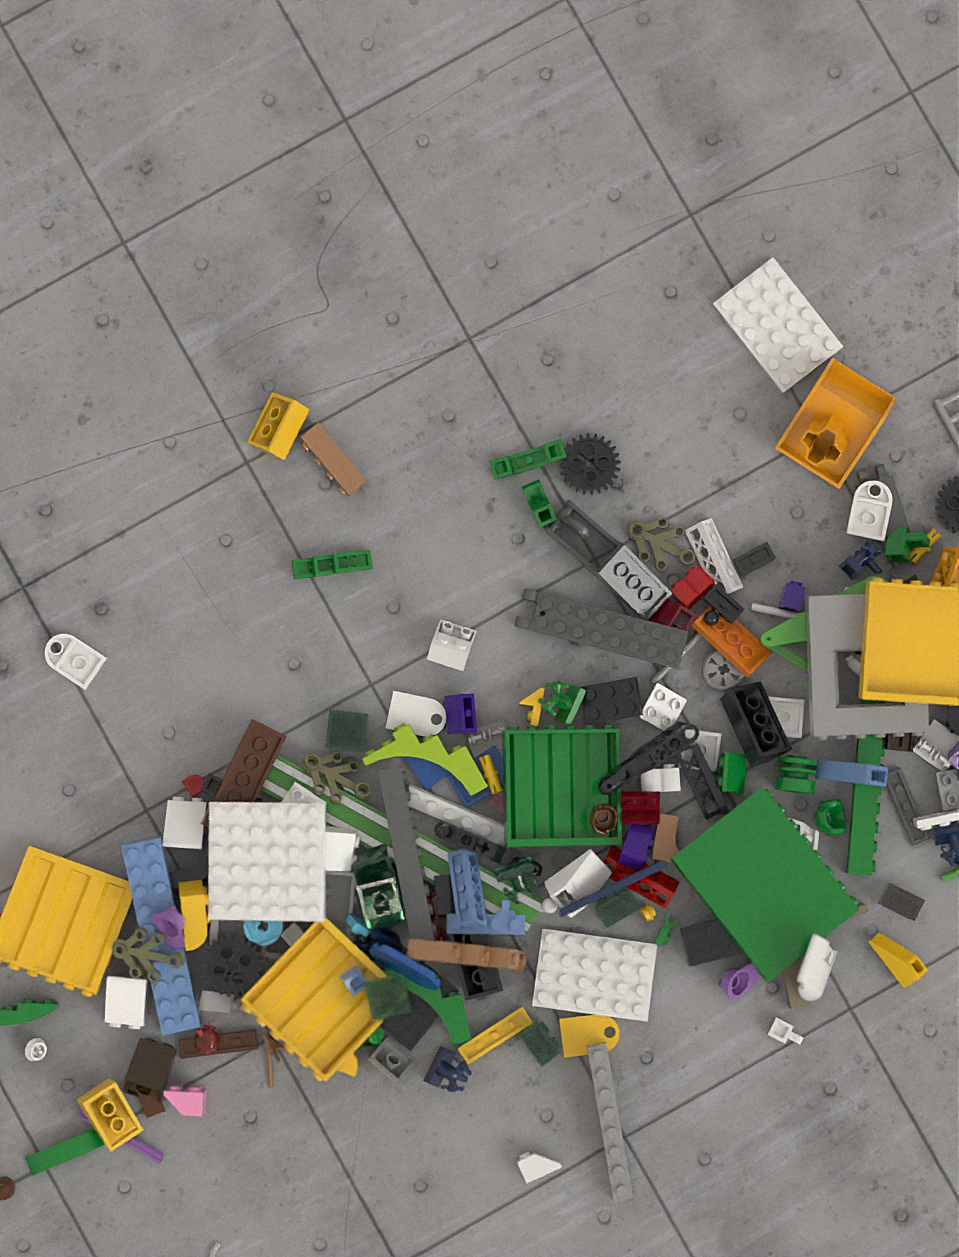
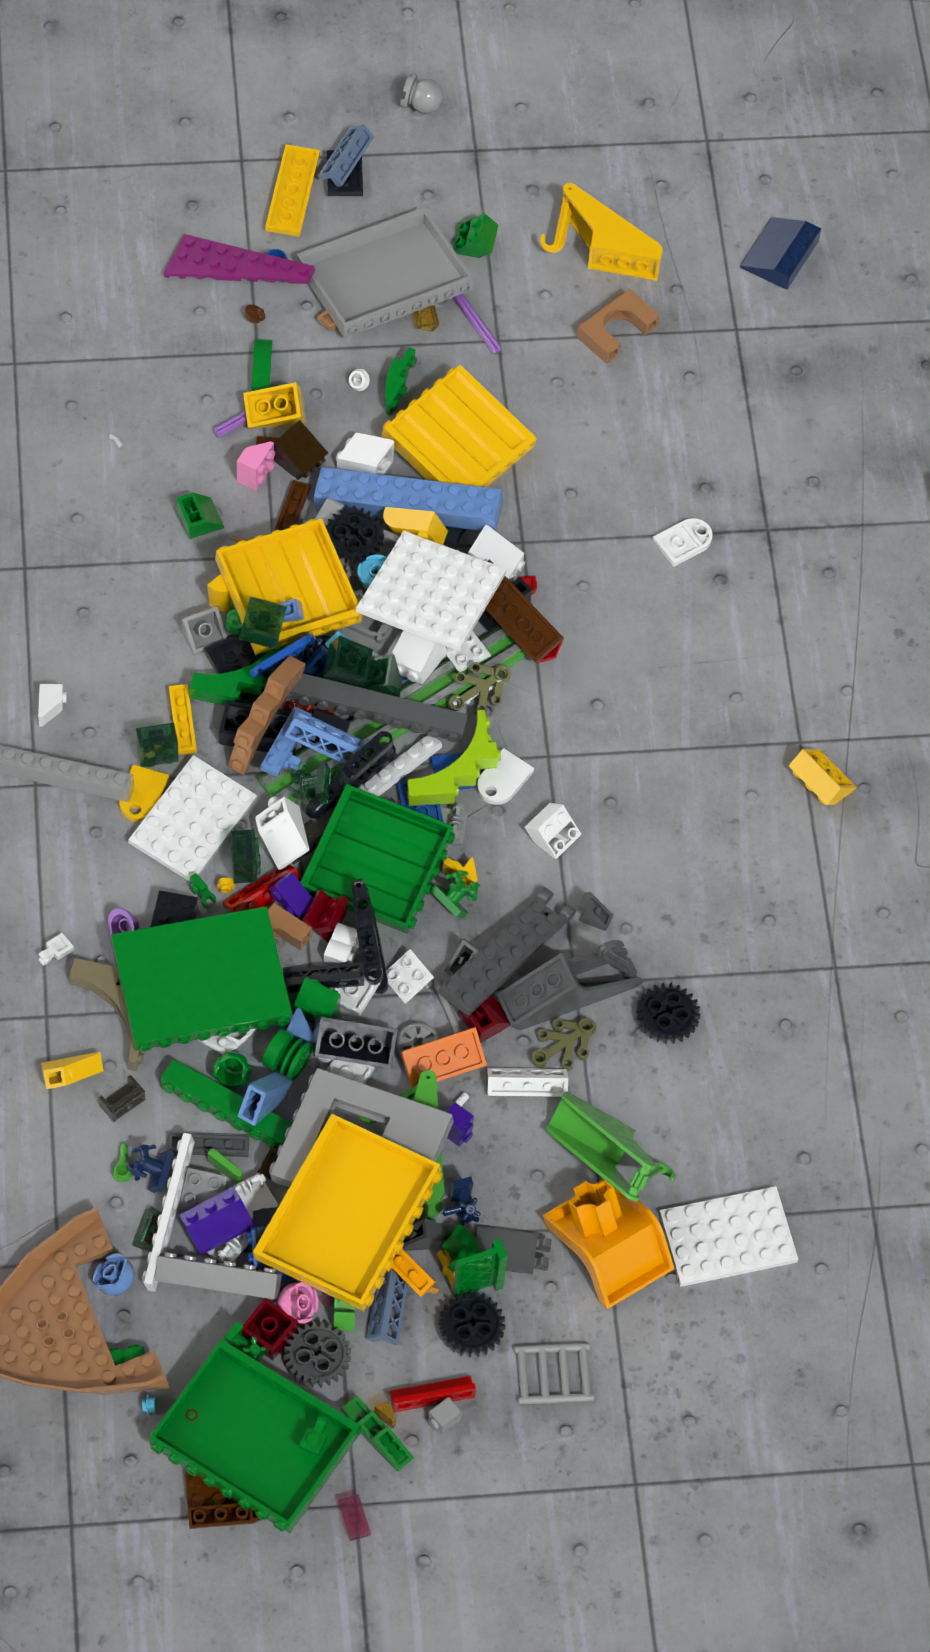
camera: 105 degrees right, 25 degrees down
olive plant [112,928,185,982] -> none
medium lavender piece [153,906,185,950] -> none
clear red head [194,1025,221,1054] -> none
green slope [291,550,373,580] -> none
medium nougat brick [301,423,368,497] -> none
clear green brick [325,710,369,753] -> none
dark blue piece [423,1046,472,1092] -> none
dark purple brick [444,694,477,735] -> none
yellow pin [479,754,503,795] -> none
green slope [489,439,567,480] -> none
green brick [522,479,557,527] -> none
dark blue tile [557,860,667,917] -> none
black plate [580,677,643,725] -> none
reddish brown hair [589,804,618,835] -> none
red brick [671,566,715,609] -> none
black plate [702,584,745,626] -> none
pearl dark grey plate [733,542,776,577] -> none
white slope [798,934,838,1001] -> none
white tile [846,481,892,542] -> none
none -> green slope [176,492,224,539]
none -> bright green tile [208,1148,243,1184]
none -> medium blue slope [287,1008,313,1045]
none -> dark grey slope [444,939,479,976]
none -> green fence [452,1239,508,1298]
none -> bright green piece [546,1092,676,1202]
none -> dark grey slope [578,892,614,931]

